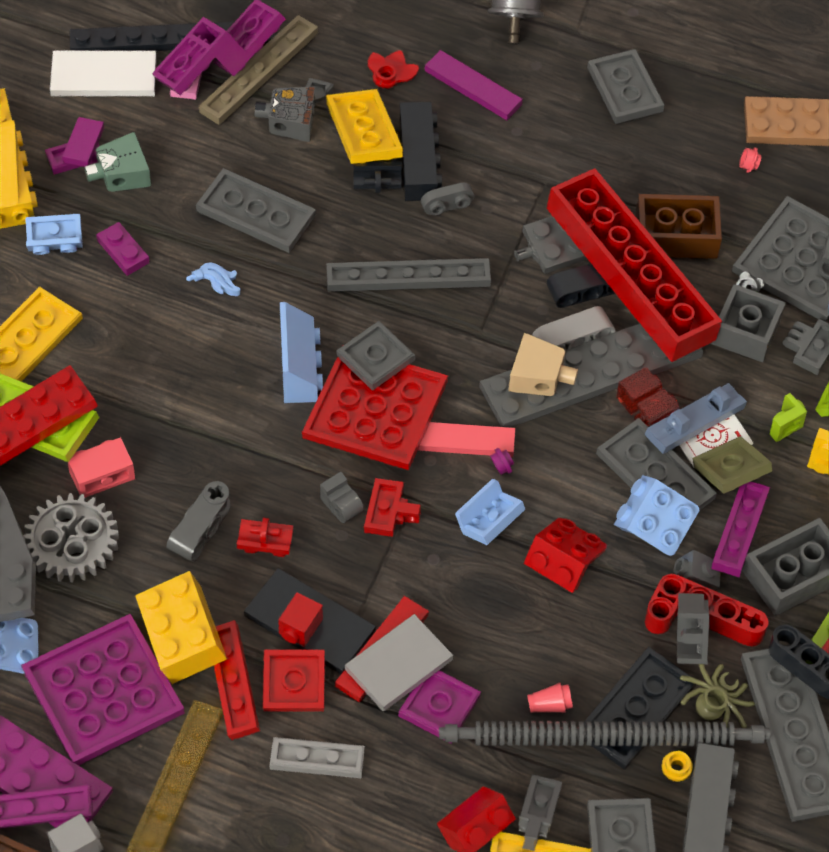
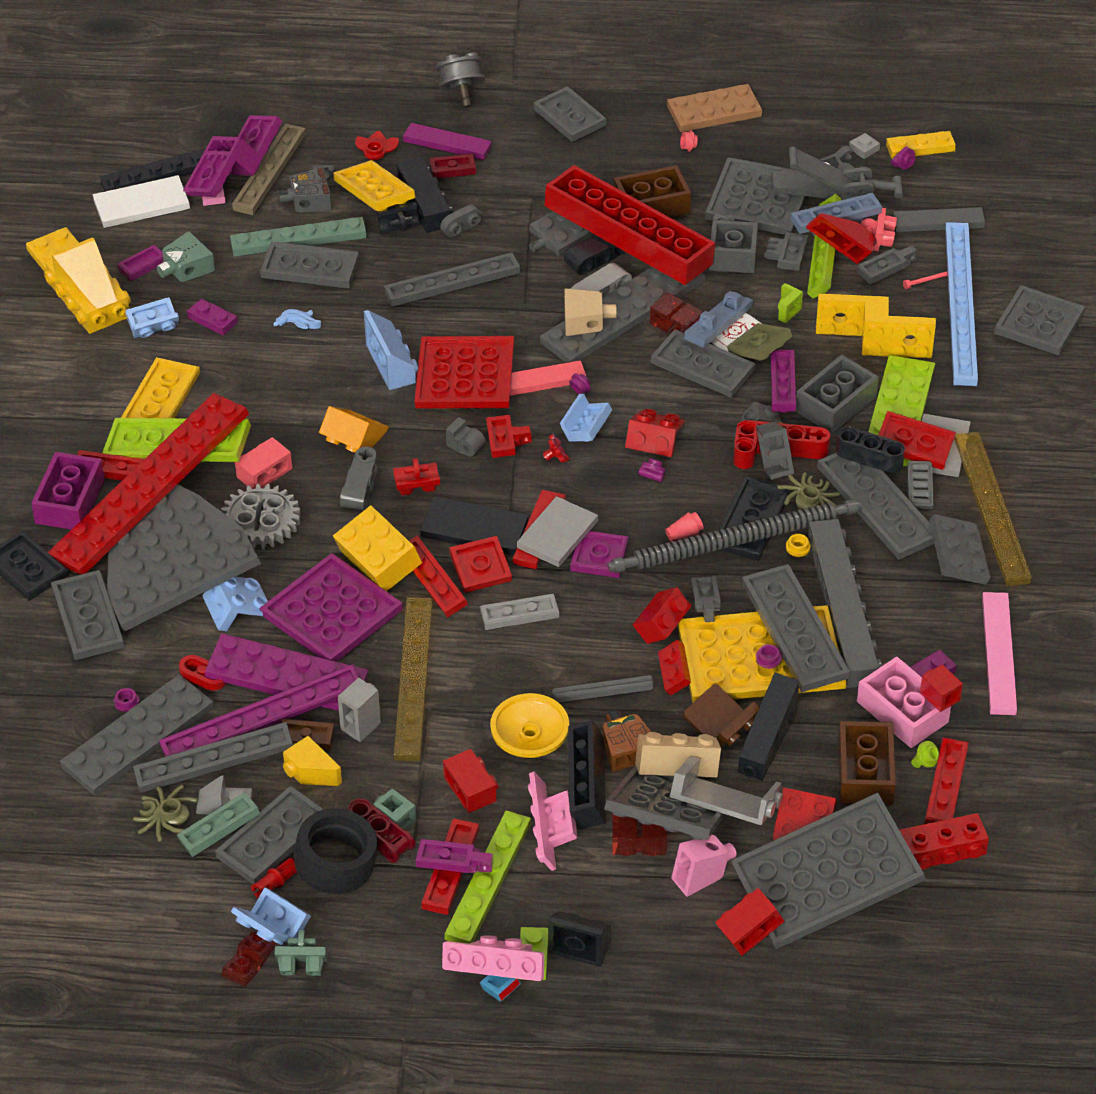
camera: 15 degrees left, 10 degrees down
magenta tile [62,117,104,167] -> none
red brick [278,592,323,647] -> none
dark grey tile [336,321,415,391] -> none
light blue bracket [614,475,699,556] -> none
none -> sand green plate [230,217,366,256]
none -> light orange slope [319,406,389,453]
none -> dark red plate [429,153,476,179]
none -> red plant [543,433,570,463]
none -> magenta plate [639,458,666,482]

